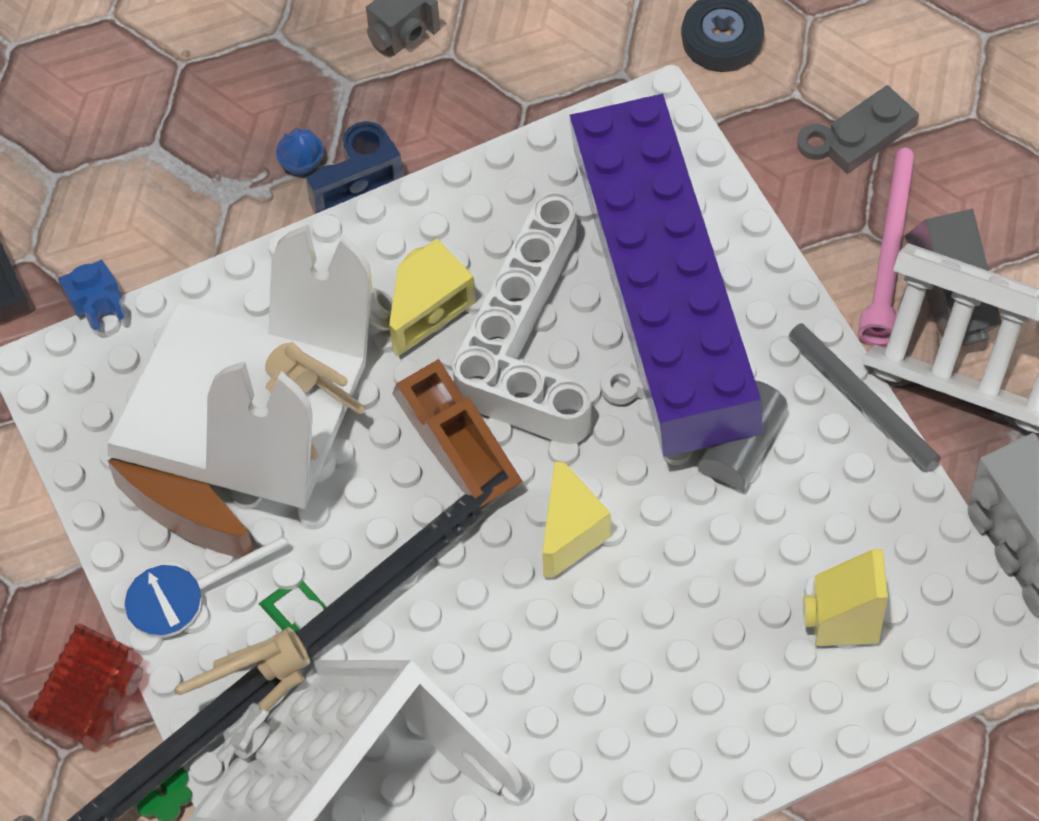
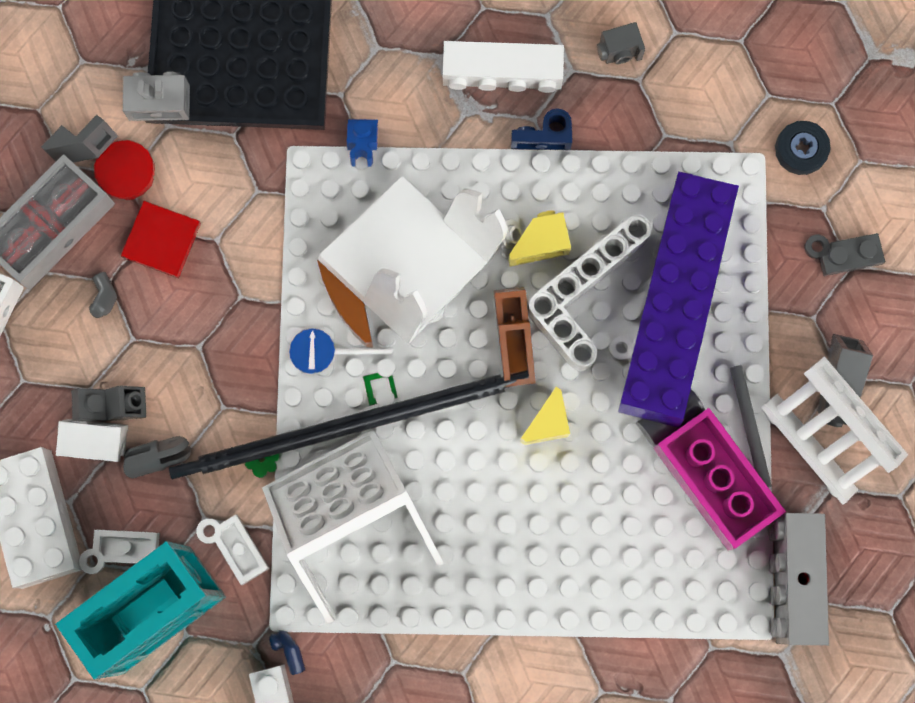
camera: 25 degrees right, 20 degrees up
clear red brick [28,623,144,752] -> none
tan plant [175,627,310,711] -> none
white plate [216,703,270,762] -> none
tan plant [265,342,364,460] -> none
blue plate [276,127,324,176] -> none
light yellow slope [803,549,888,646] -> none
bright pink piece [858,147,914,347] -> none
none -> white brick [443,41,564,93]
none -> dark pink brick [653,408,786,551]

